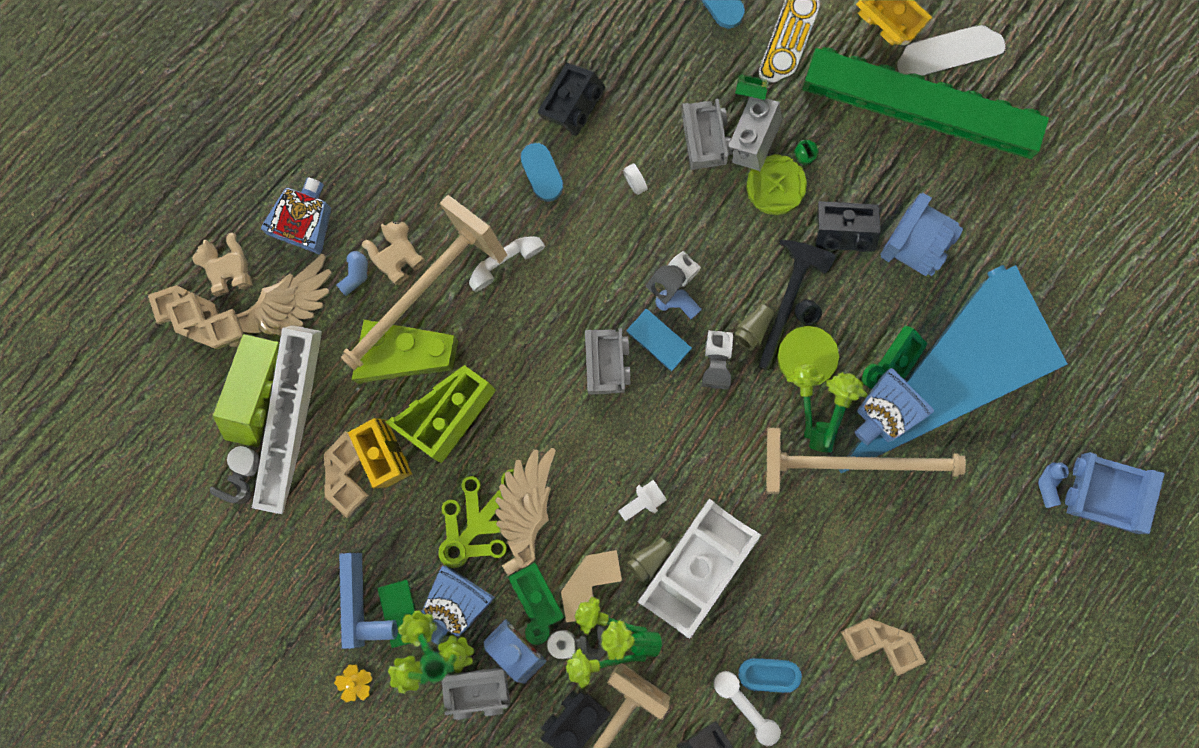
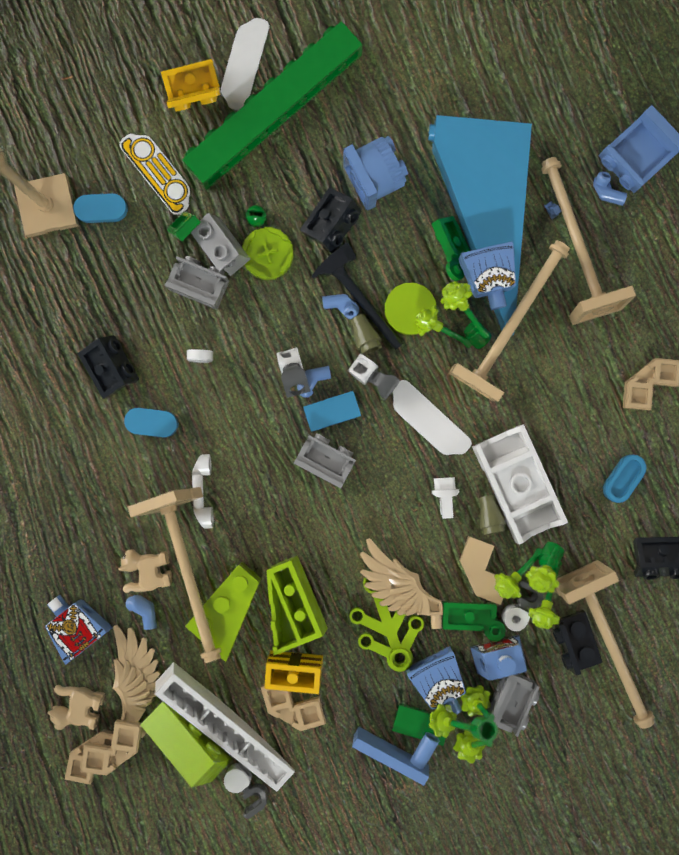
camera: 70 degrees left, 5 degrees up
yellow plant [334,664,373,703] -> none
white bar [714,671,781,746] -> none
black hinge [795,299,822,326] -> none
none -> medium blue arm [322,294,359,319]
none -> white sticker [393,380,472,455]
none -> tan tile [541,157,636,325]
none -> medium blue piece [544,201,562,219]

